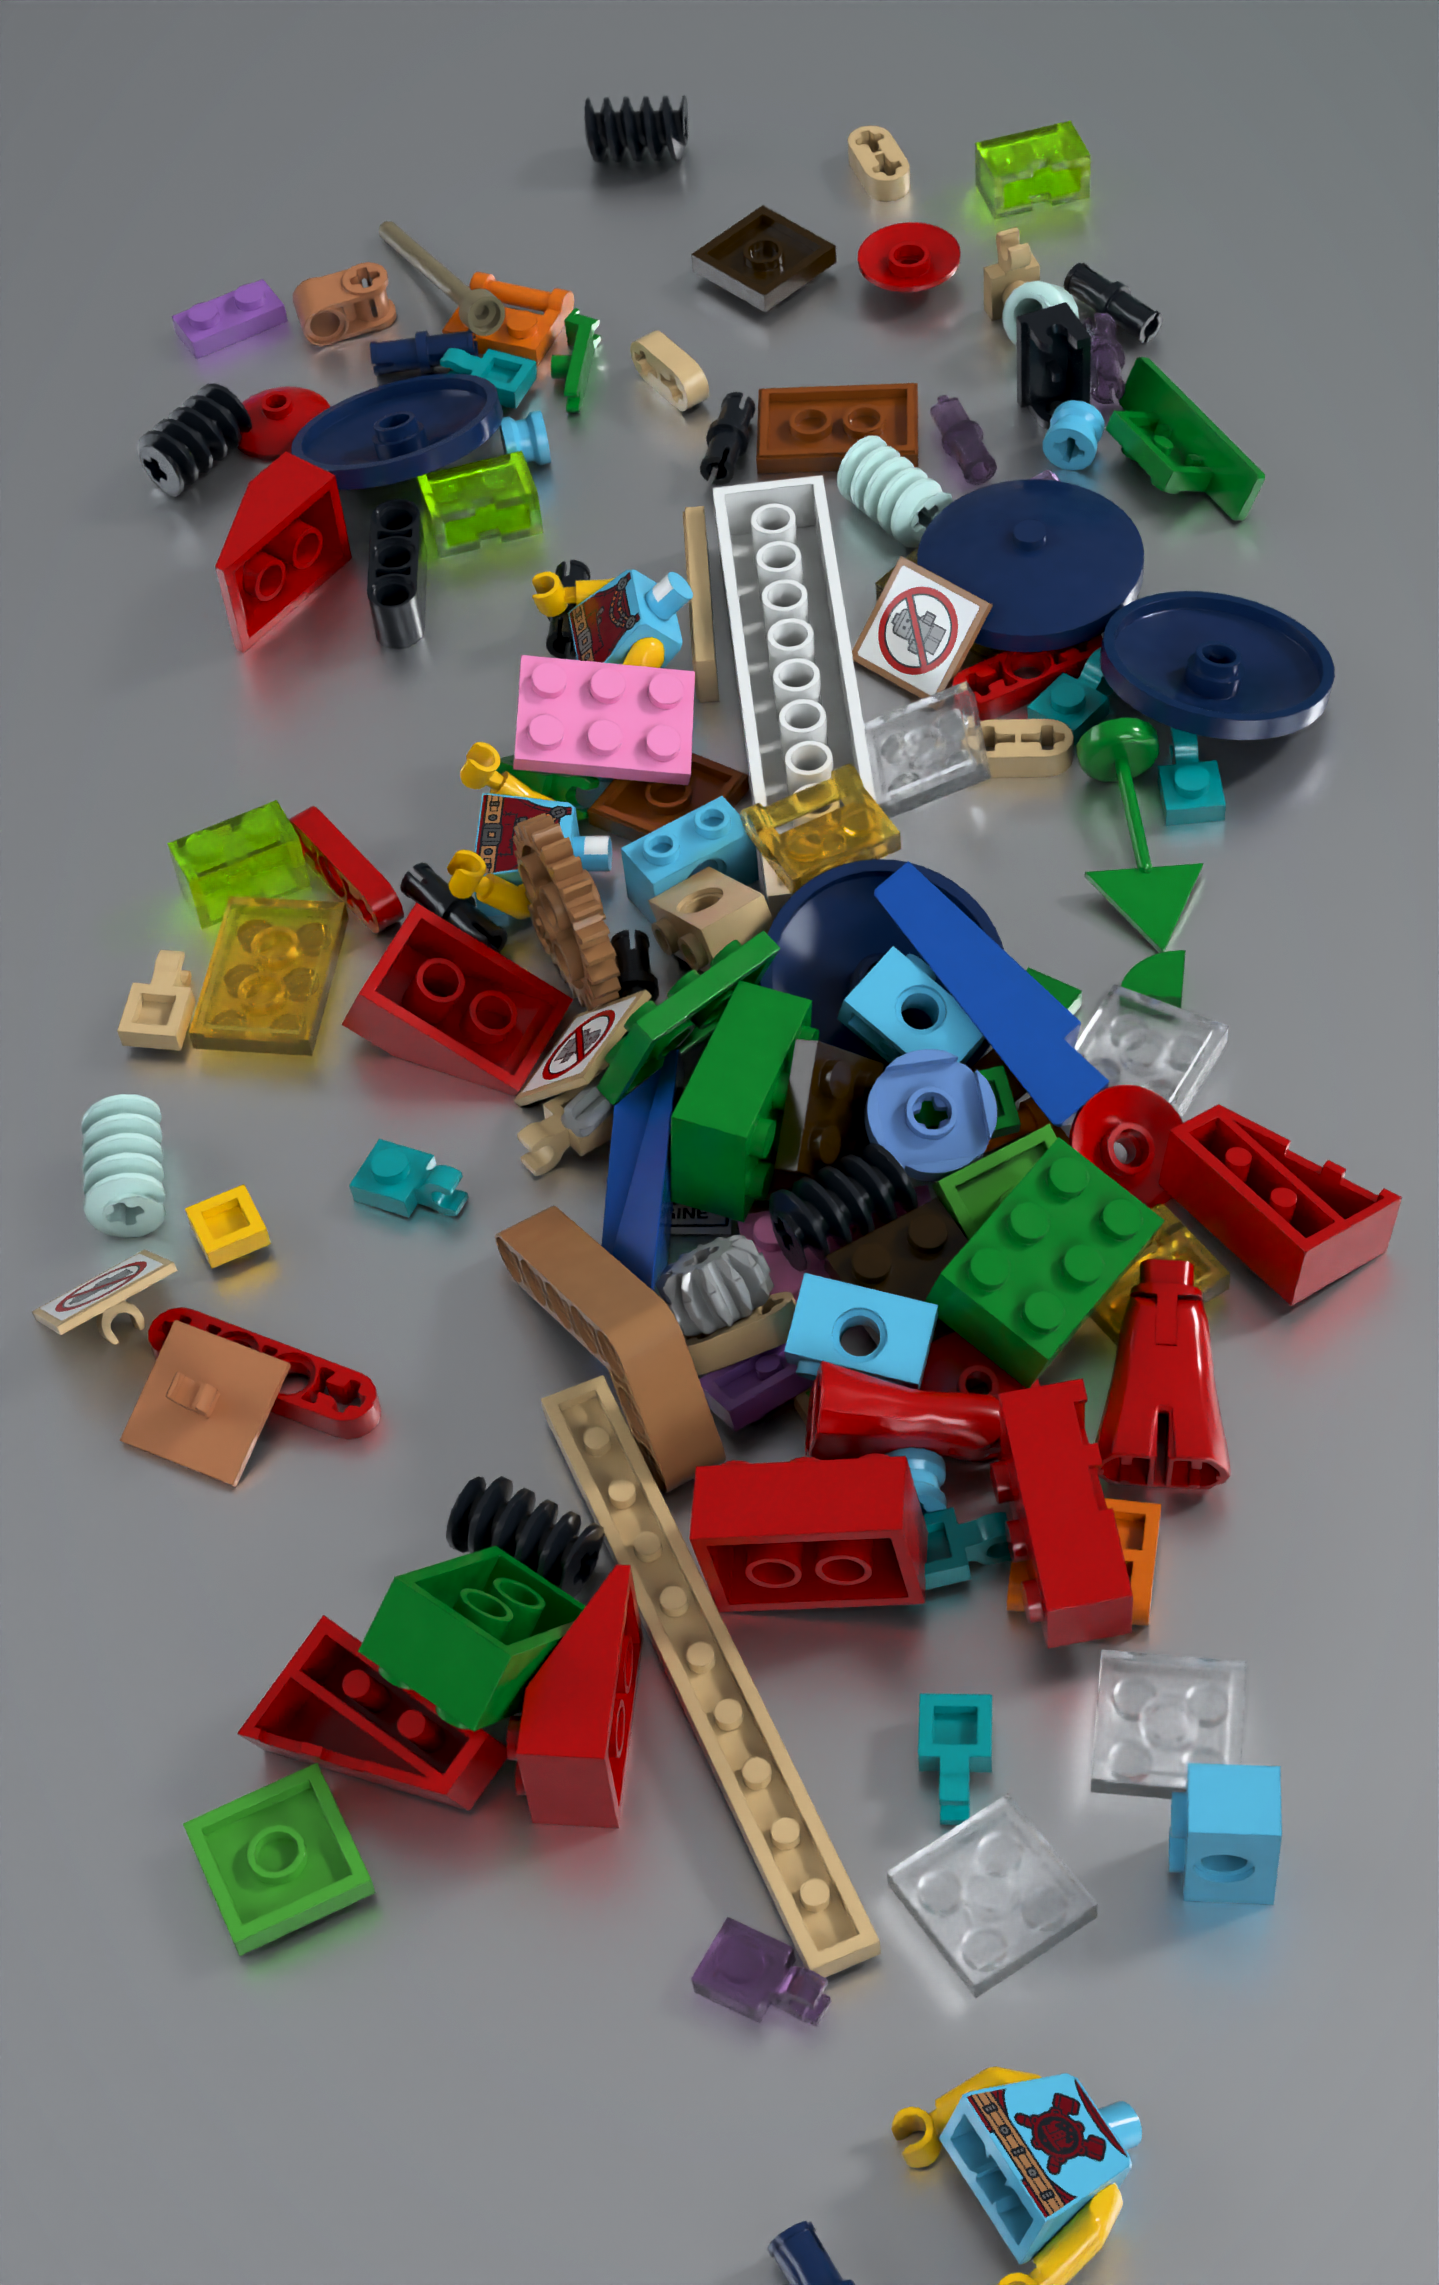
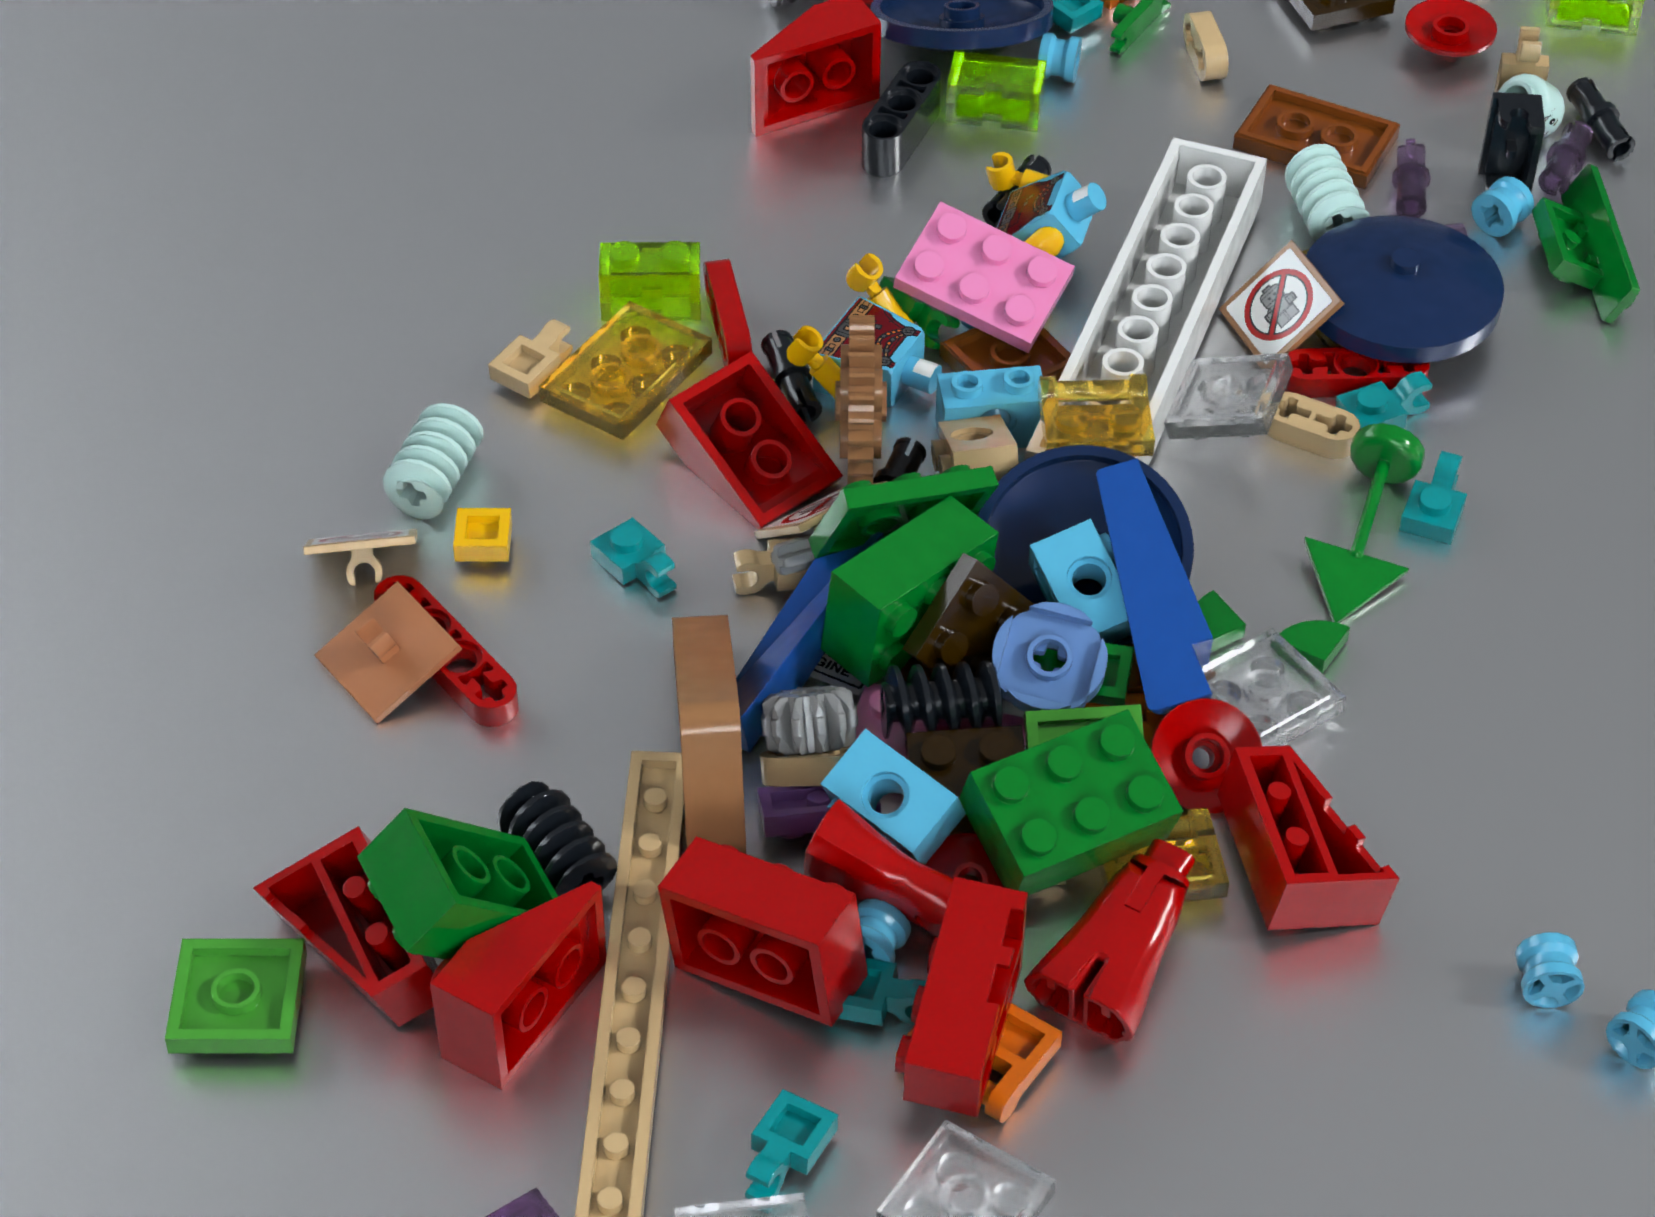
camera: 20 degrees right, 5 degrees down
tan tile [682,506,719,703] -> none
black pin [700,392,756,485] -> none
dark blue dish [1099,591,1335,740] -> none

